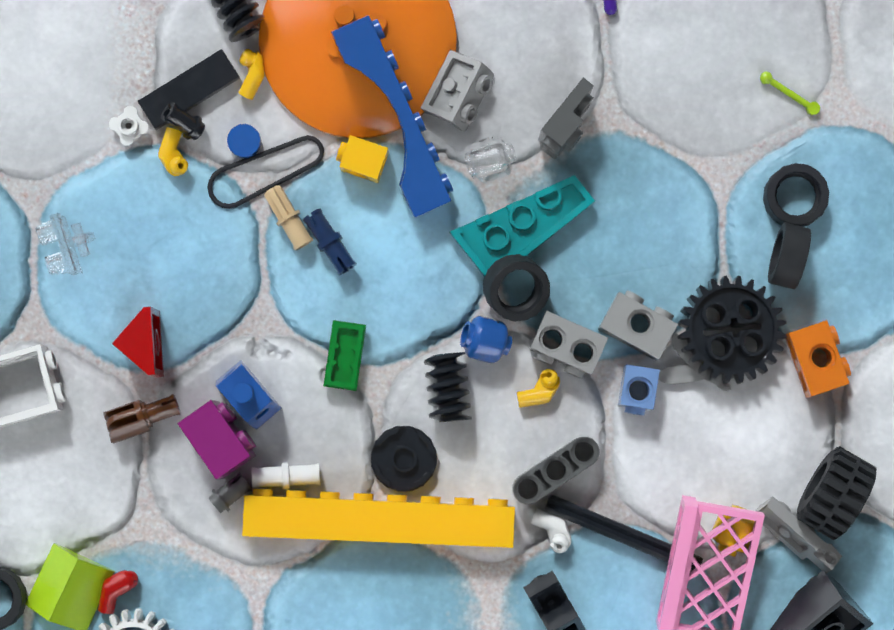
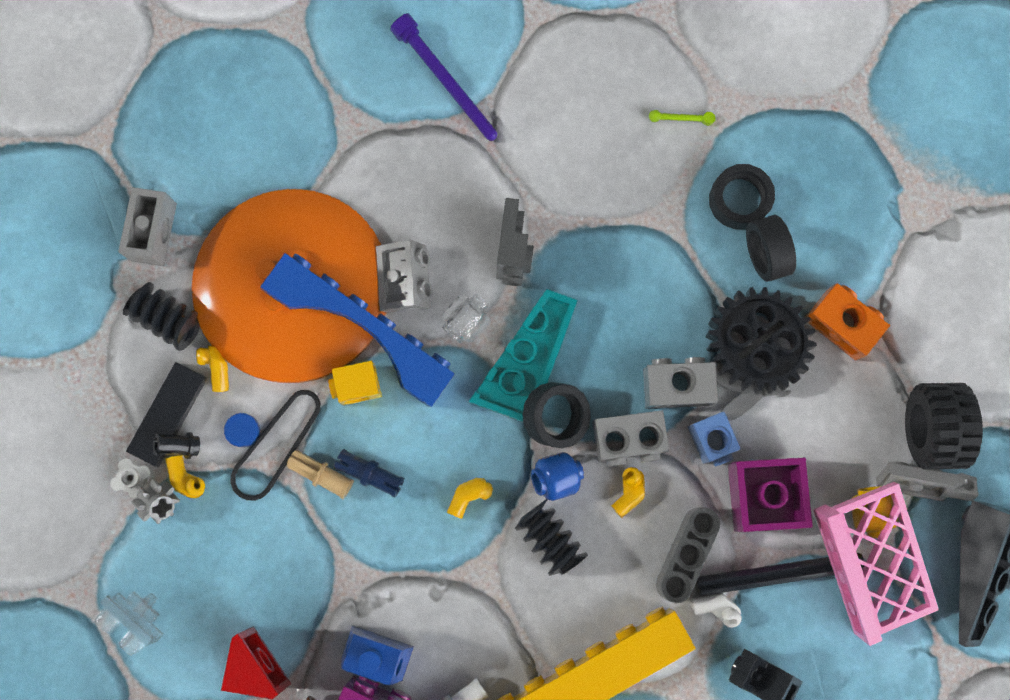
camera: 35 degrees left, 5 degrees down
green plate [323,320,366,391] -> none
black tile [371,426,437,492] -> none
none -> light grey gear [132,478,180,524]
none -> yellow arm [447,477,493,519]
none -> magenta brick [728,457,813,532]

